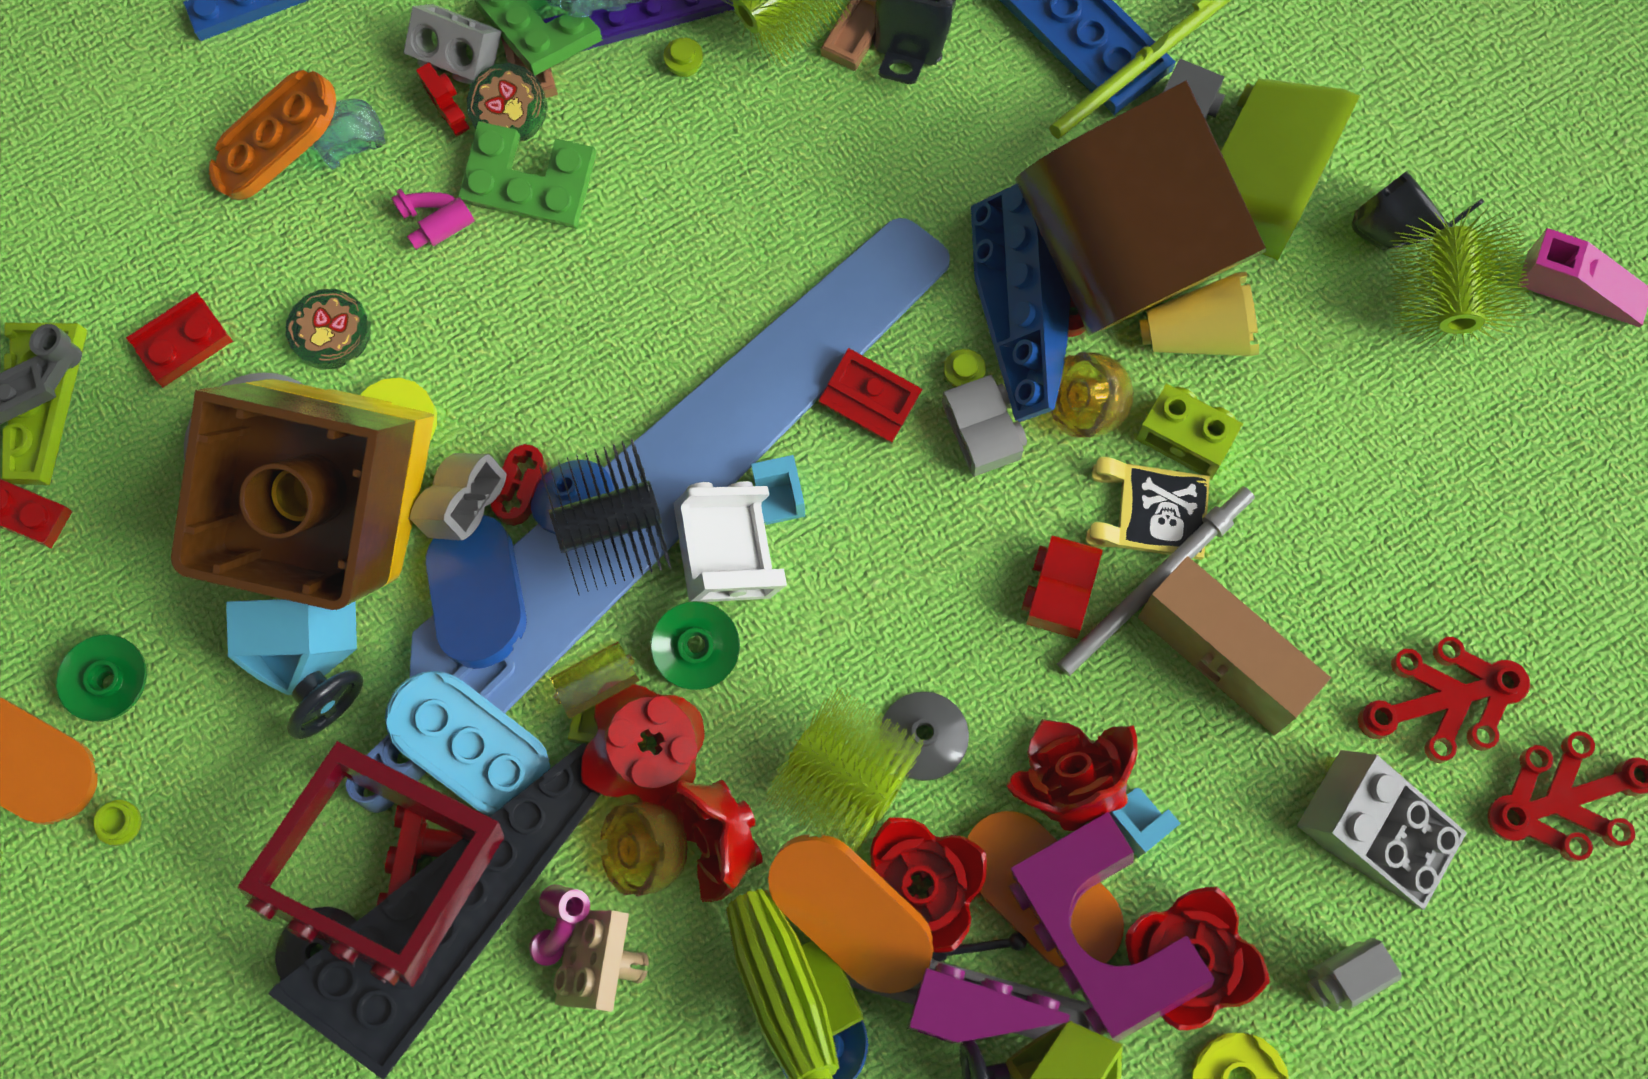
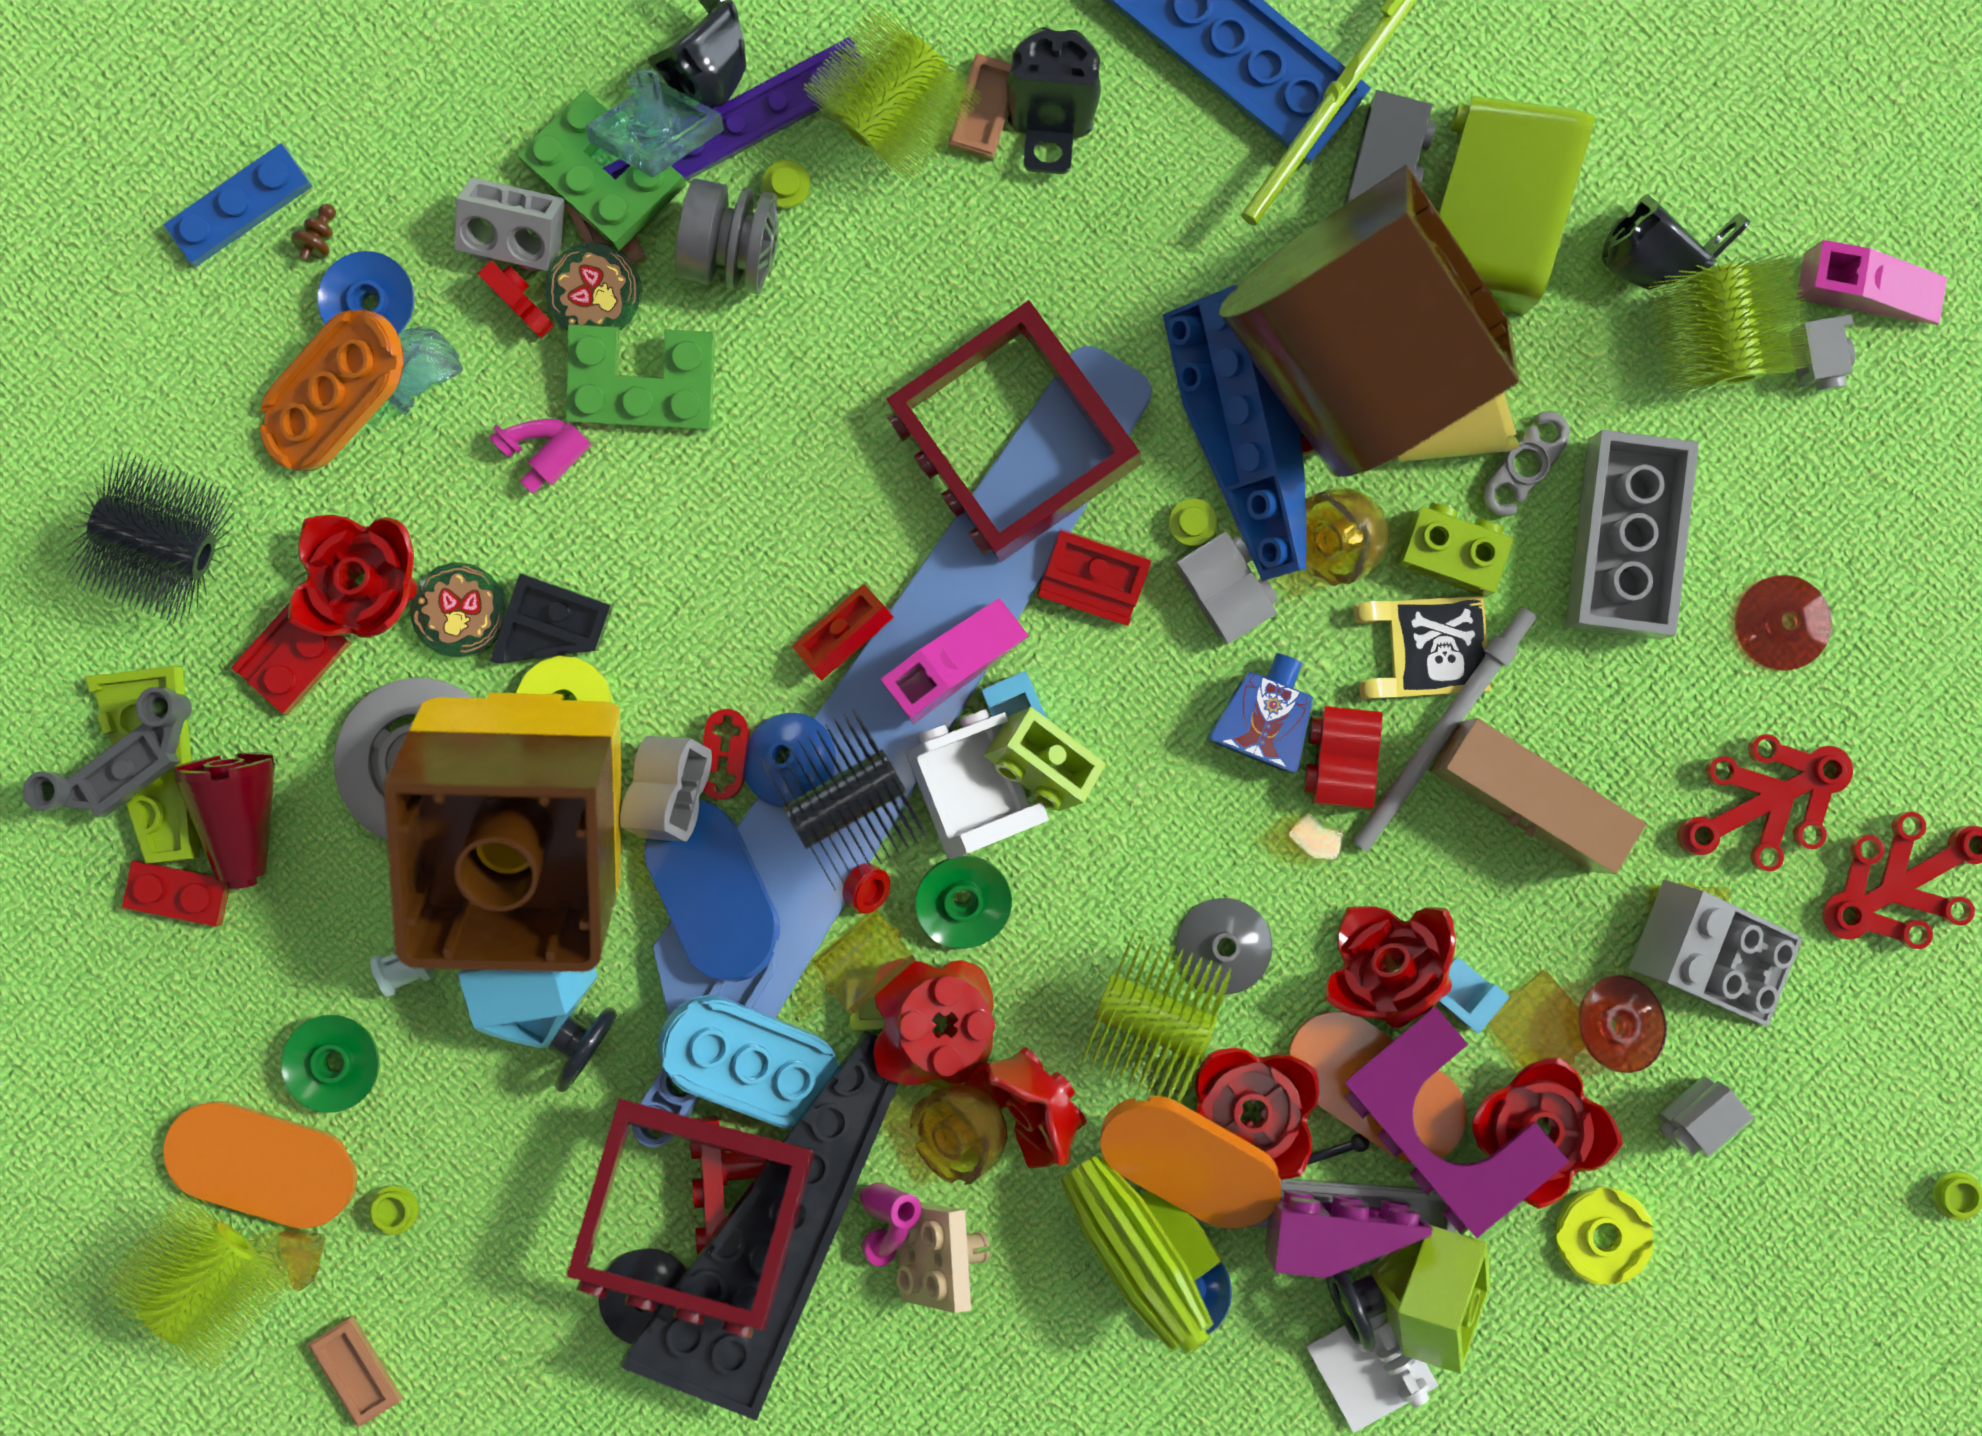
camera: 15 degrees left, 15 degrees up
none -> black piece [65,451,234,624]
none -> dark red cone [174,752,275,889]
none -> clear yellow slope [278,1227,326,1291]
none -> red brick [288,514,417,638]
none -> reddish brown hair [291,203,336,262]
none -> nougat tile [307,1316,403,1428]
none -> blue dish [317,251,415,335]
none -> light aqua bush [370,953,434,997]
none -> black wing [490,573,614,663]
none -> flat silver wheel [675,178,779,295]
none -> red plate [792,583,894,681]
none -> red tile [842,863,890,914]
none -> dark pink slope [880,598,1029,725]
none -> dark red window [886,300,1142,563]
none -> lime brick [983,707,1106,812]
none -> blue torso [1206,653,1313,774]
none -> clear yellow piece [1284,813,1343,861]
none -> light grey piece [1483,411,1570,517]
none -> clear yellow piece [1487,969,1600,1068]
none -> light grey brick [1565,430,1699,640]
none -> clear red dish [1578,975,1667,1073]
none -> clear red dish [1735,575,1832,671]
none -> light grey brick [1789,314,1855,392]

